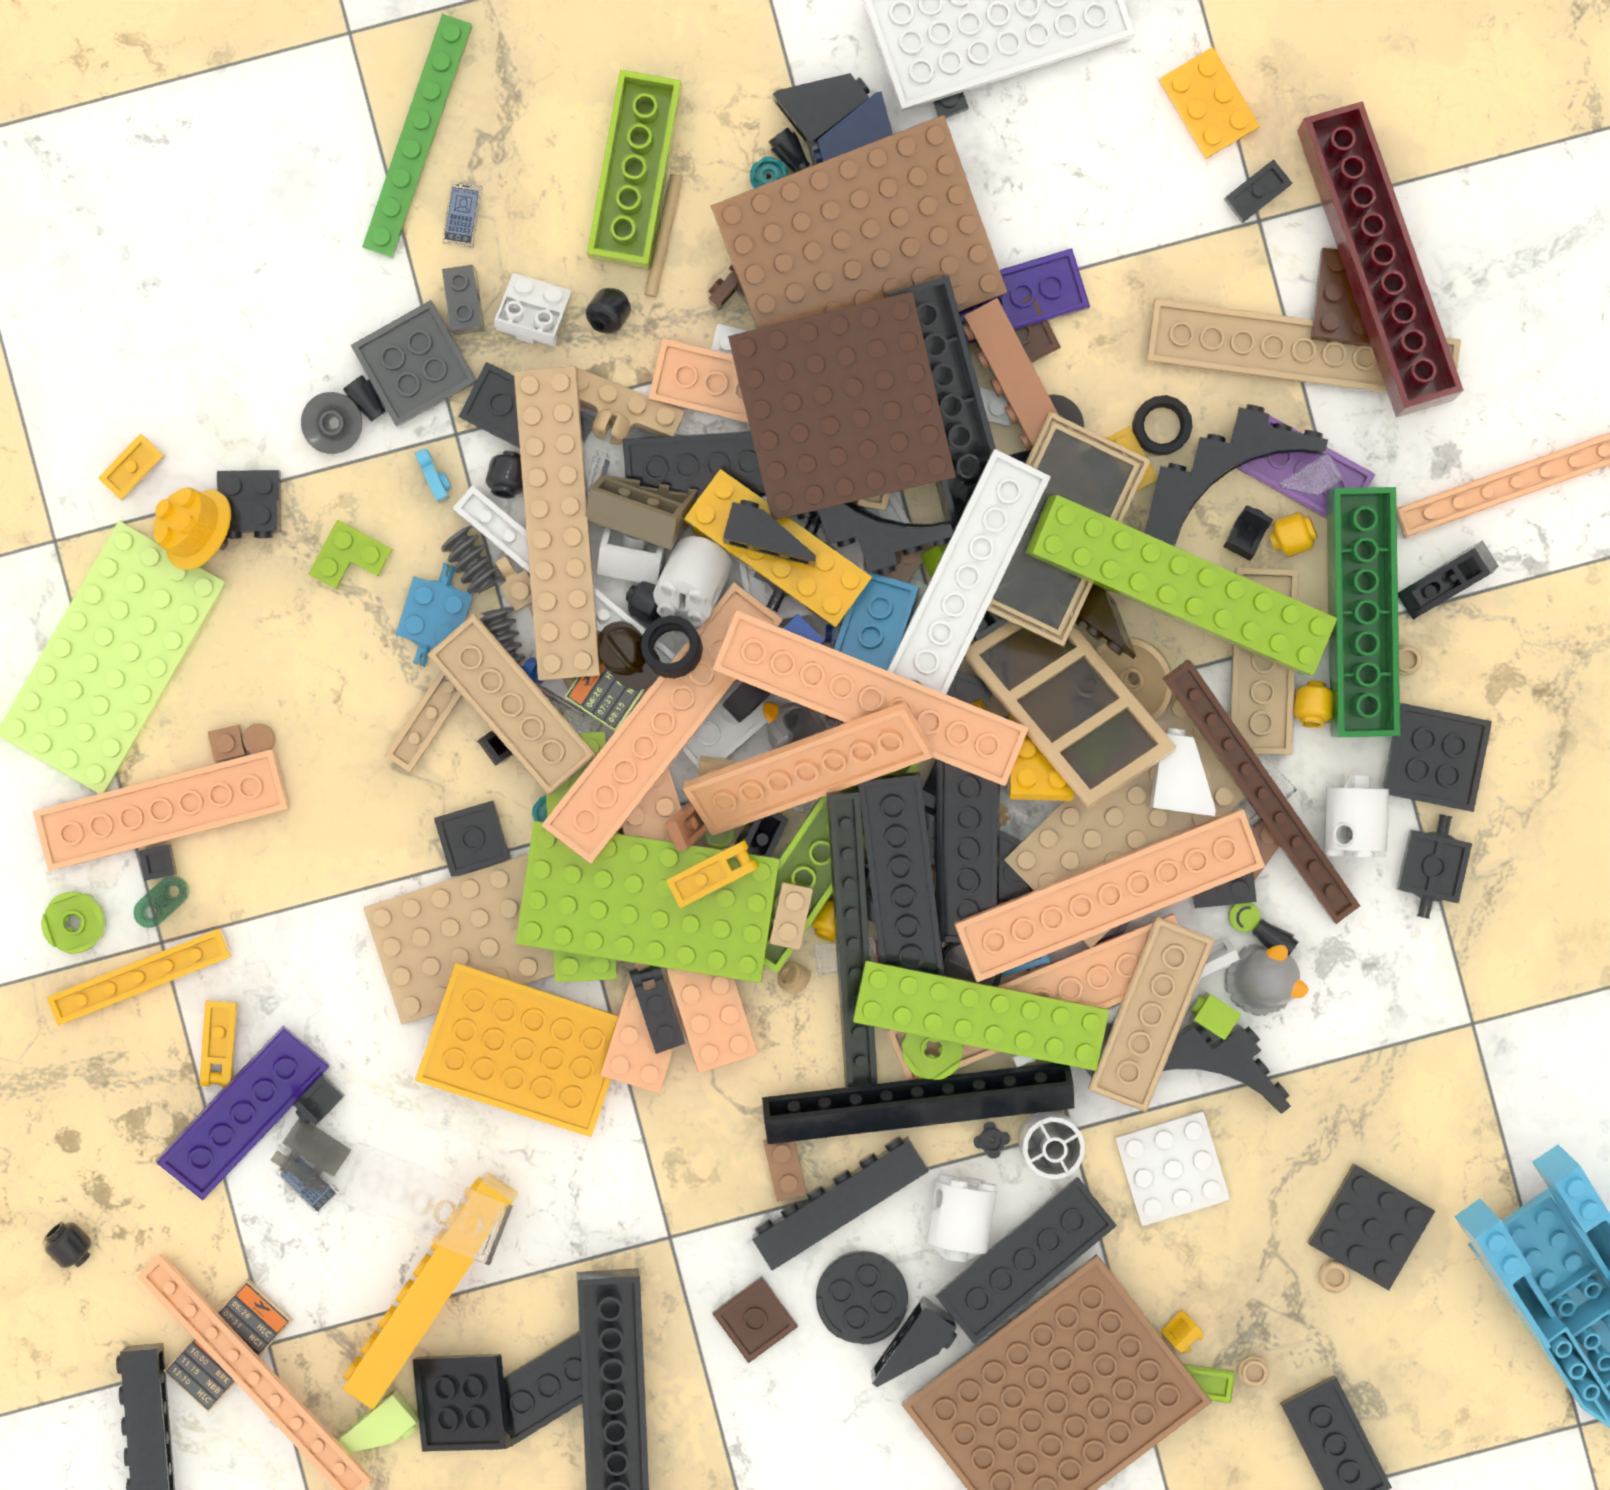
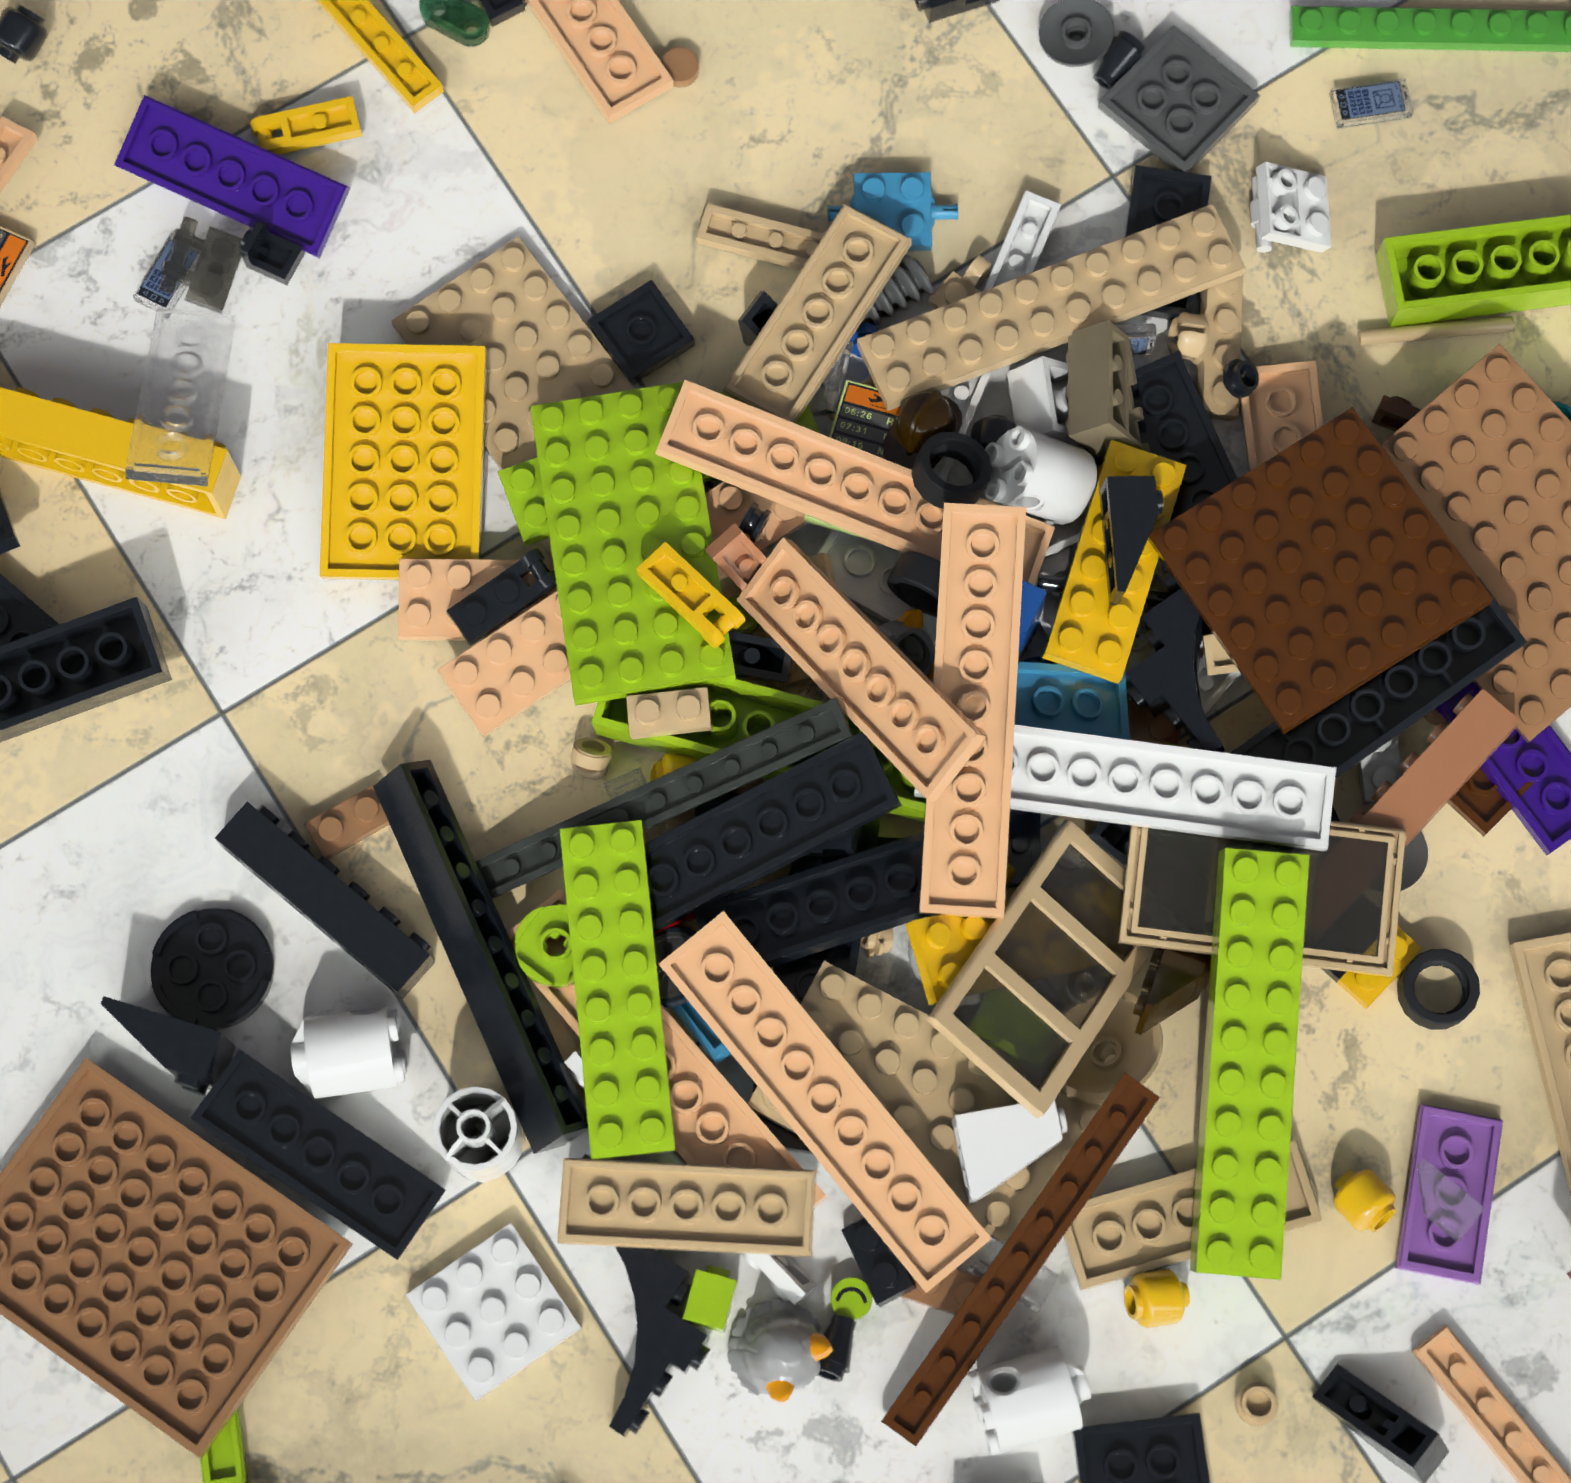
camera: 70 degrees right, 15 degrees down
medium nougat plate [208,725,247,762] -> none
lime plate [308,520,393,589] -> none
medium azure plate [415,448,452,503] -> none
dark grey piece [441,525,504,594] -> none
dark grey brick [442,265,485,335] -> none
black head [485,451,523,499] -> none
black head [586,288,631,334] -> none
reddish brown tile [712,1276,798,1363] -> none
black plate [973,1122,1010,1159] -> none
black arch [1145,404,1328,546] -> none
yellow tile [1161,1310,1204,1354] -> none
black bracket [1223,505,1273,561] -> none
green brick [1326,487,1400,738] -> none
none -> black bush [739,502,772,543]
none -> black plate [1223,359,1259,399]

